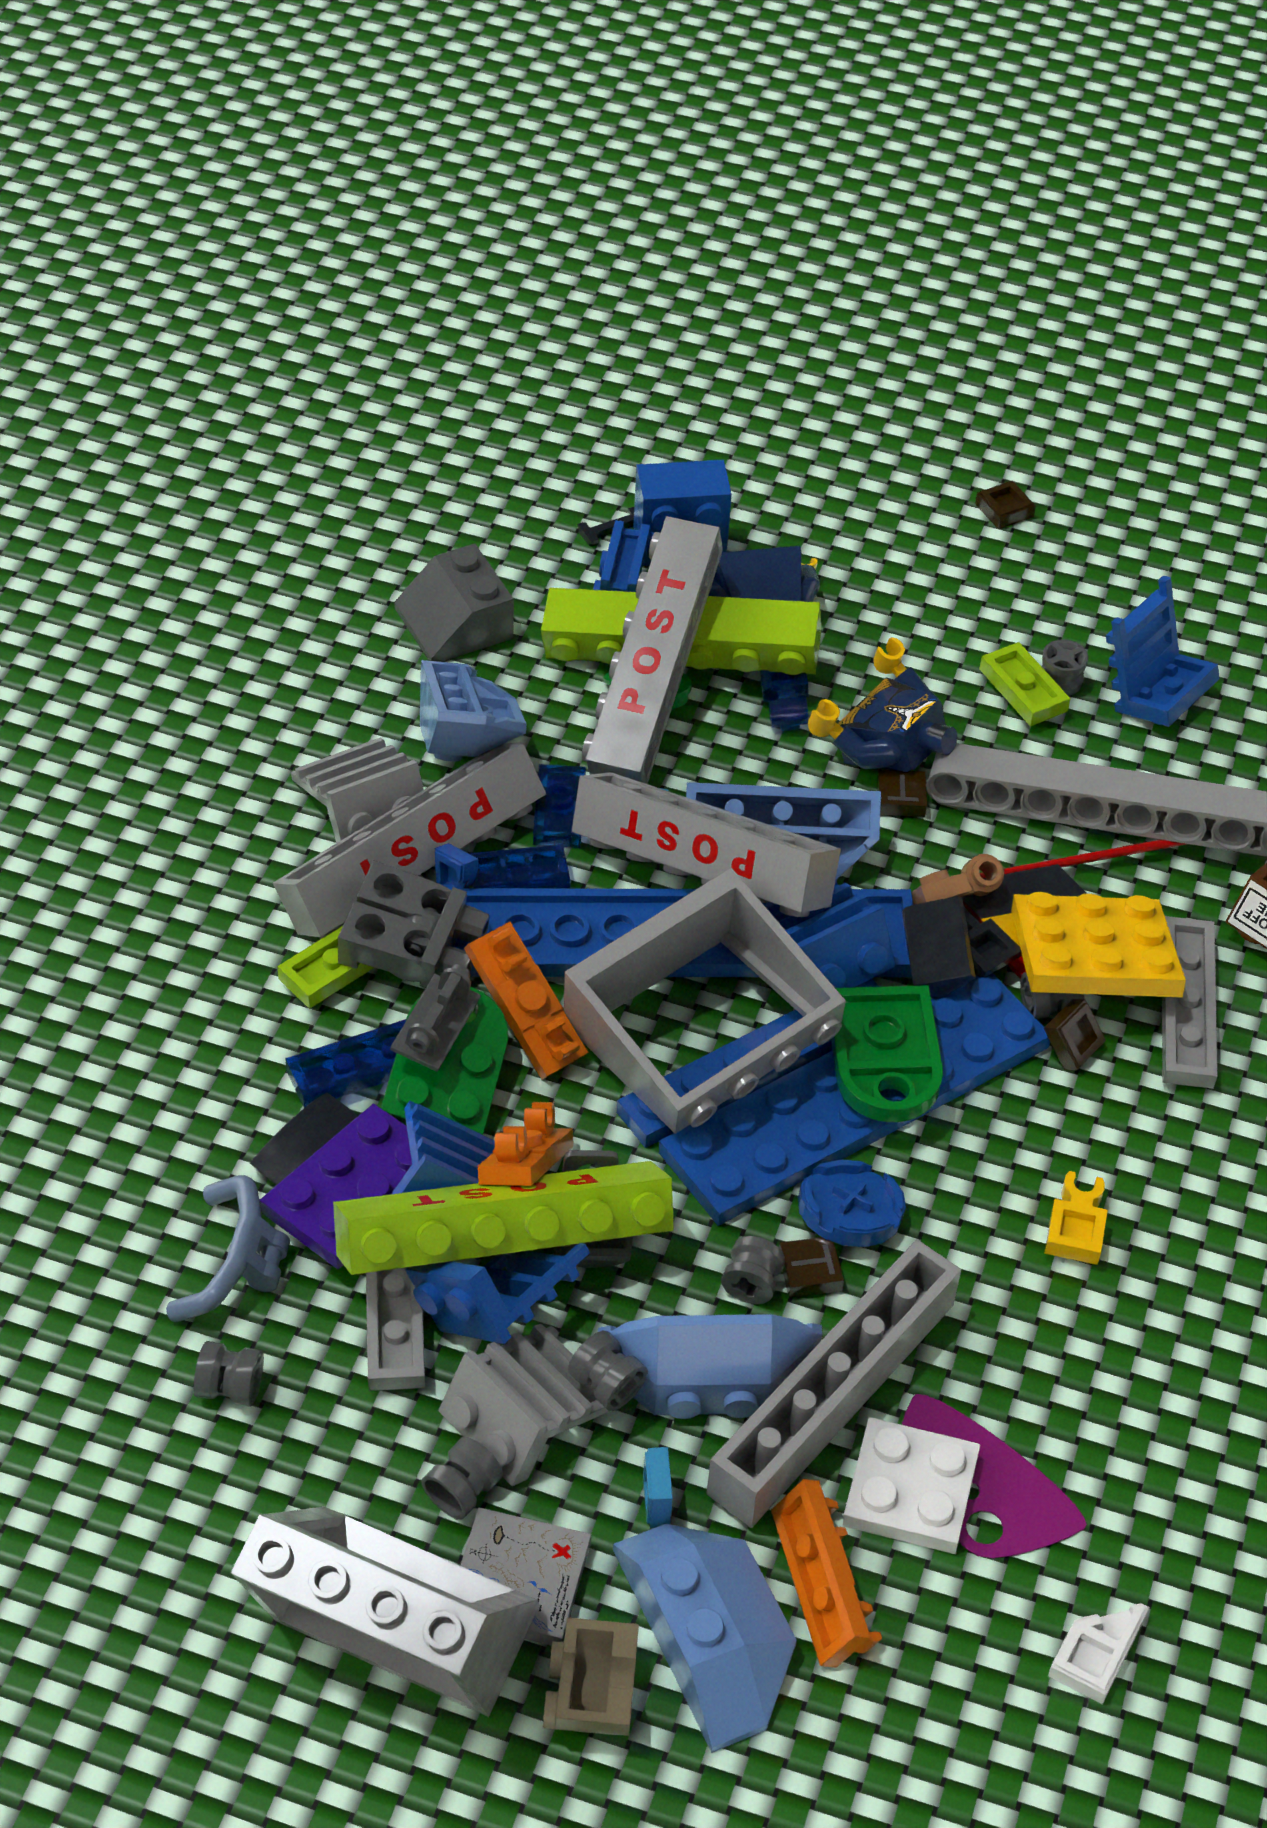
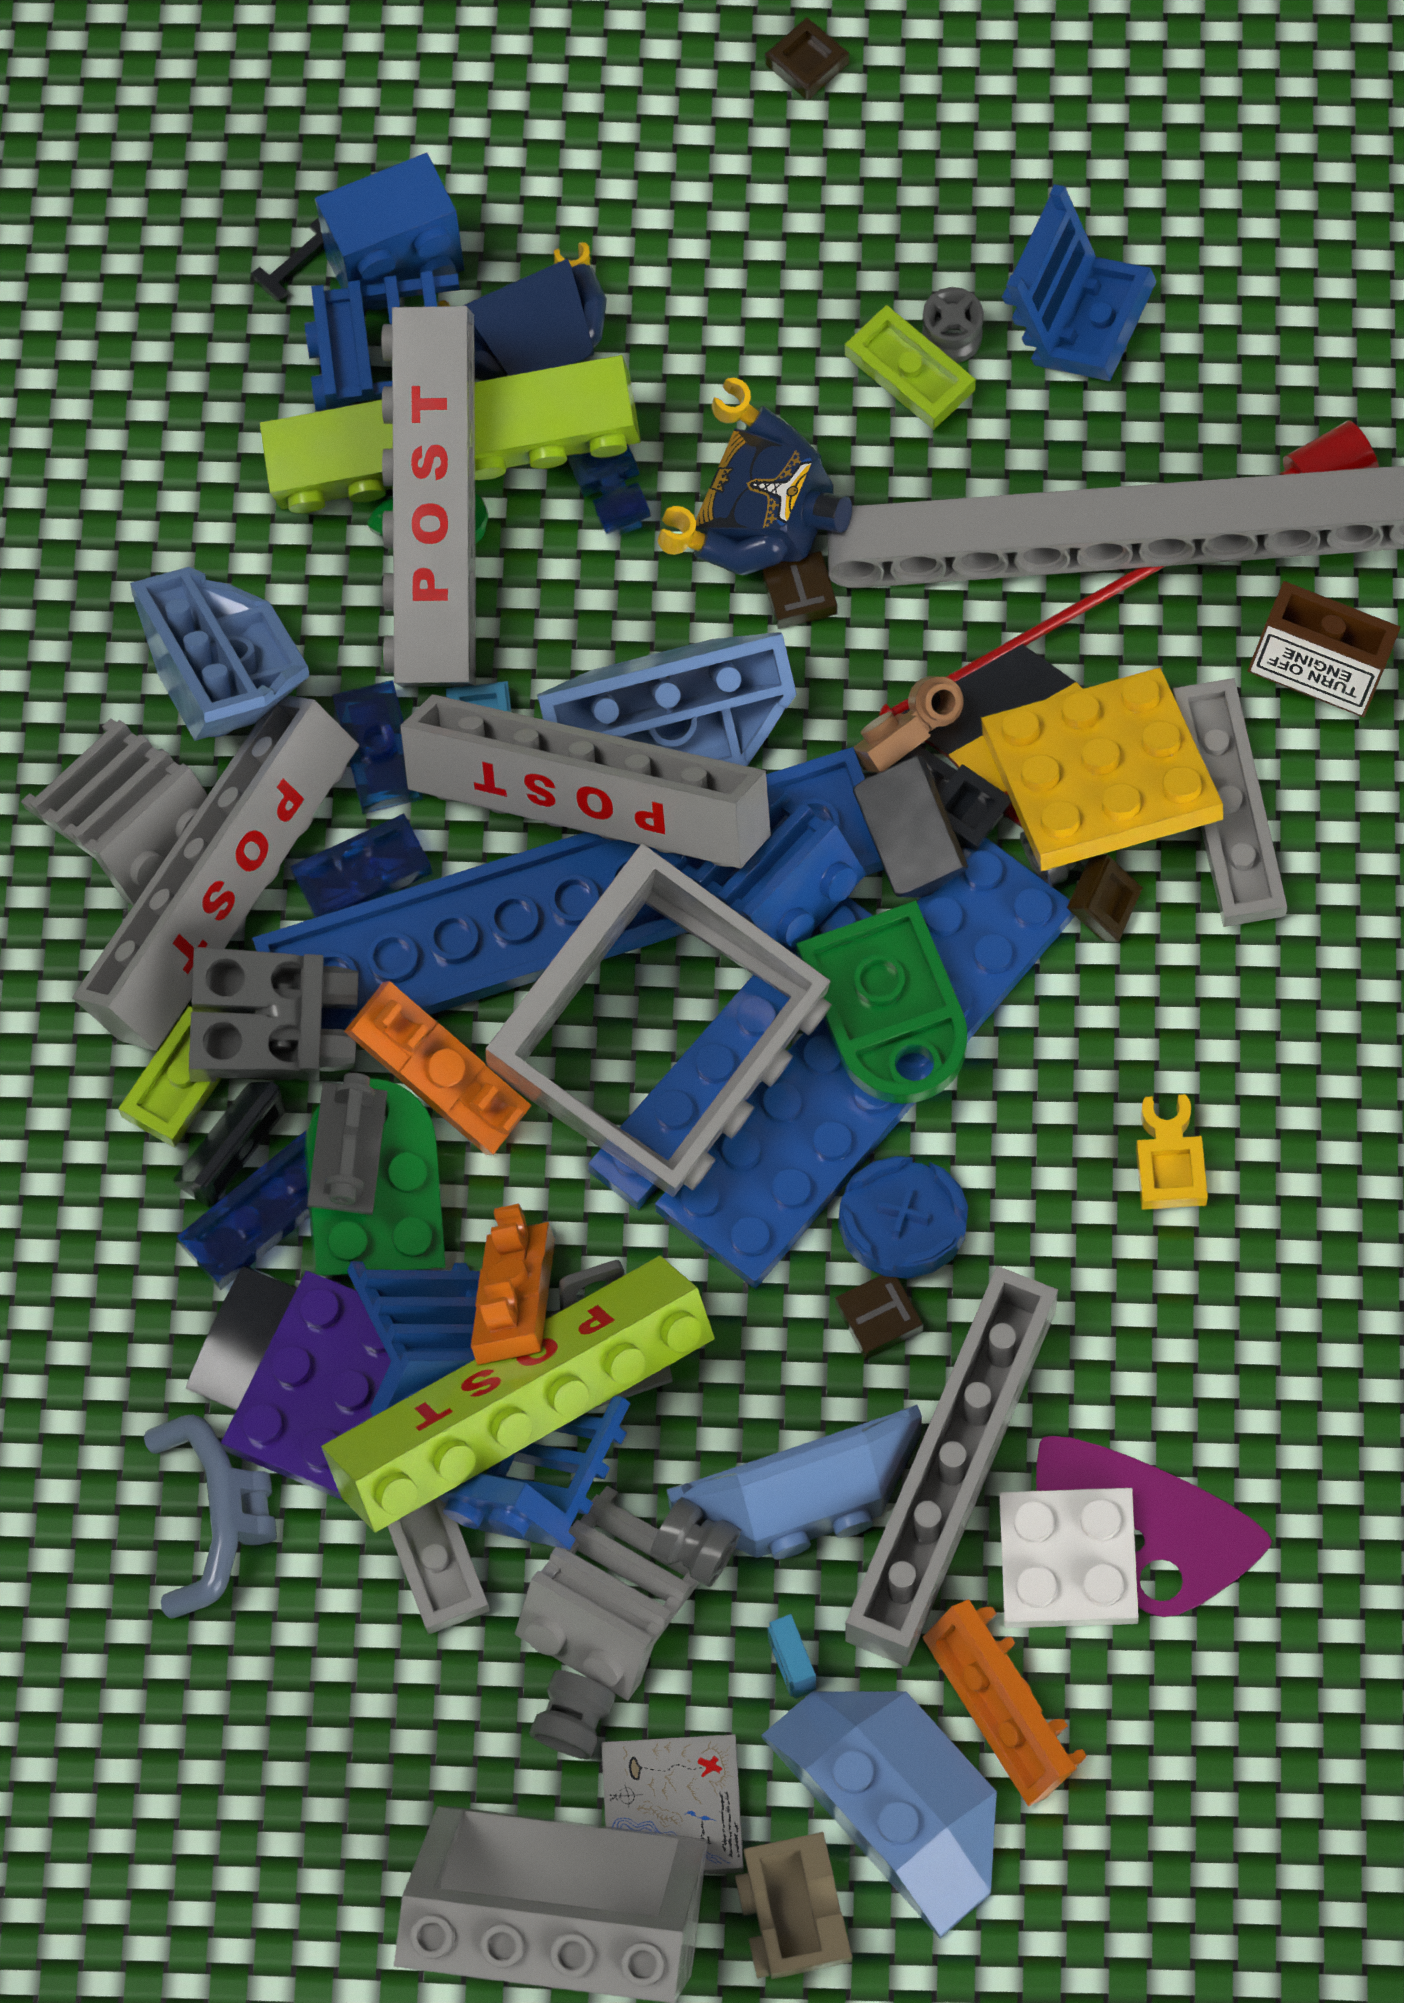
camera: 10 degrees left, 20 degrees up
dark grey wheel [193,1341,264,1407] -> none
dark grey slope [394,543,514,662] -> none
blue tile [435,843,478,888] -> none
dark grey wheel [721,1236,785,1304] -> none
white tile [1048,1603,1149,1704] -> none
none -> black slope [173,1081,286,1208]

